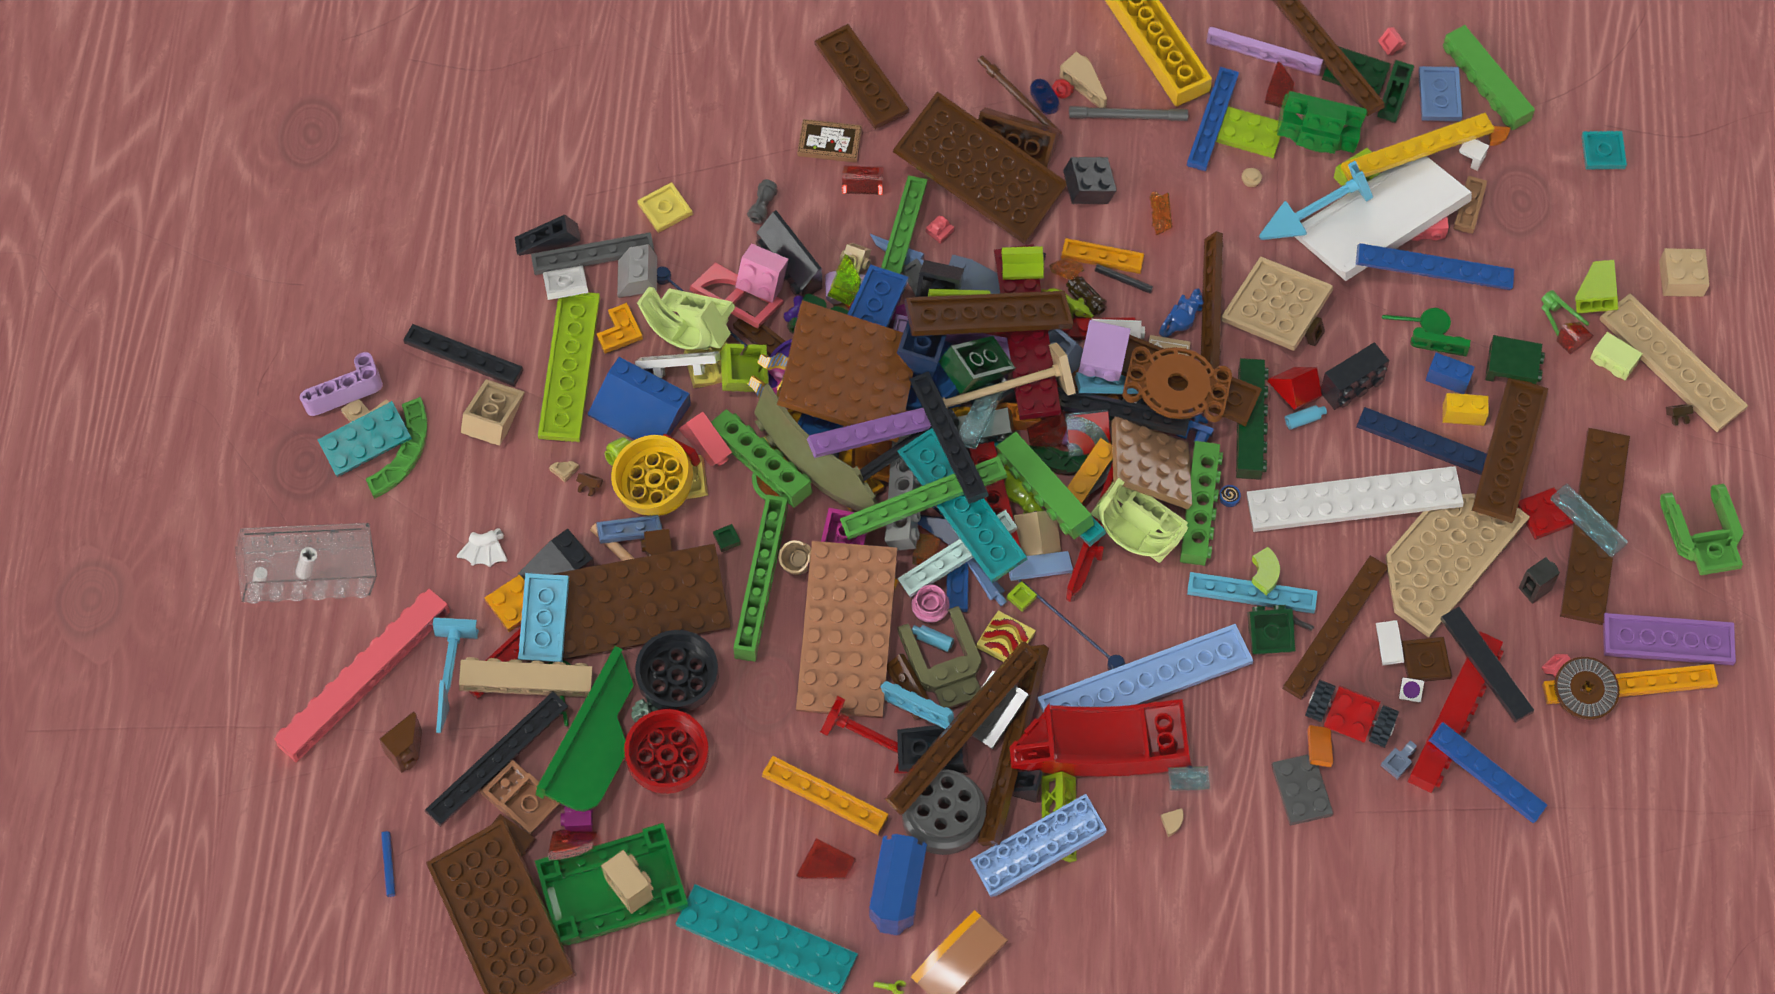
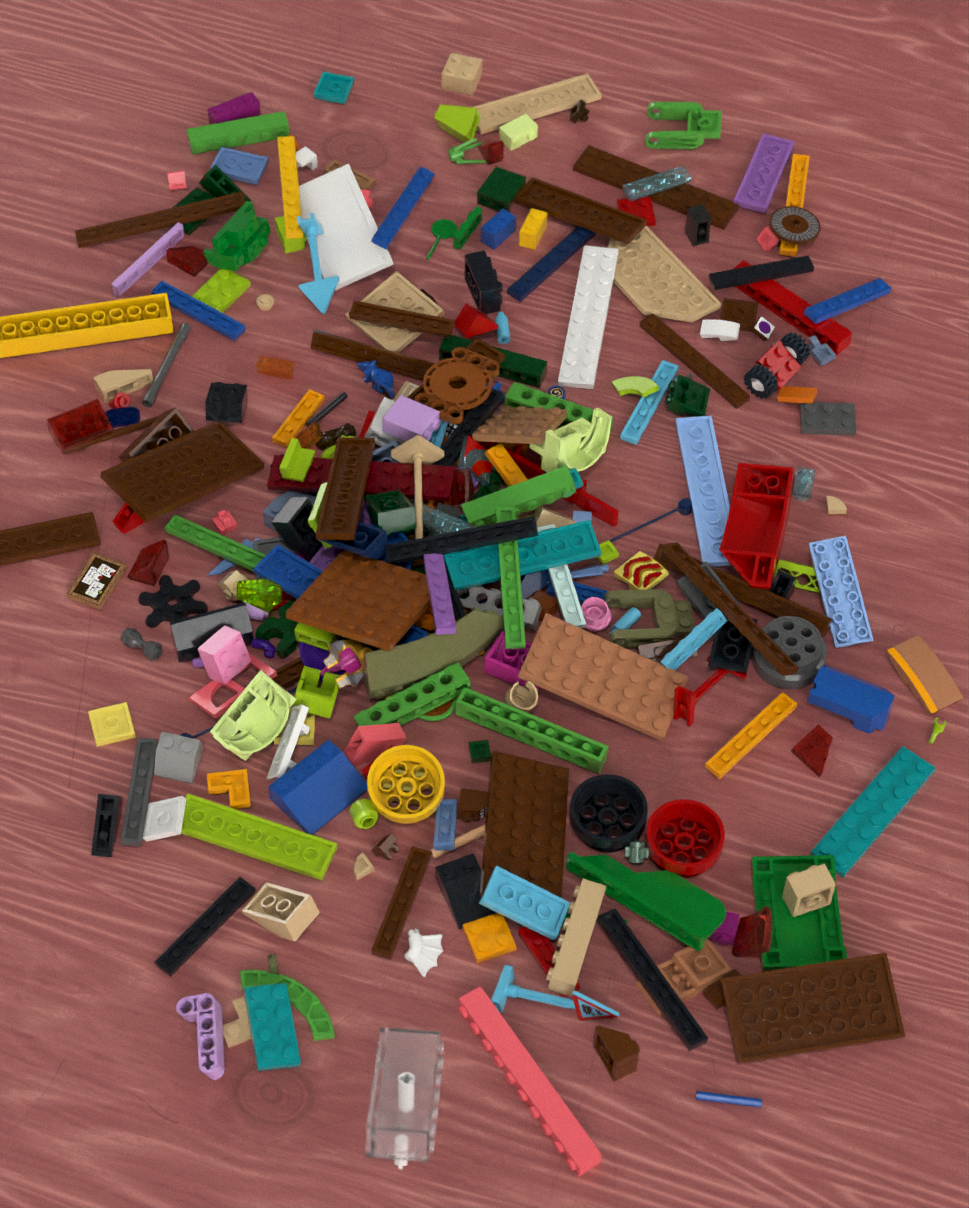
camera: 75 degrees left, 10 degrees down
none -> clear red slope [47,399,113,450]
none -> black plate [138,575,208,628]
none -> magenta brick [208,92,261,125]
none -> olive tile [268,953,278,975]
none -> reddish brown plate [349,300,455,338]
none -> reddish brown plate [371,846,432,960]

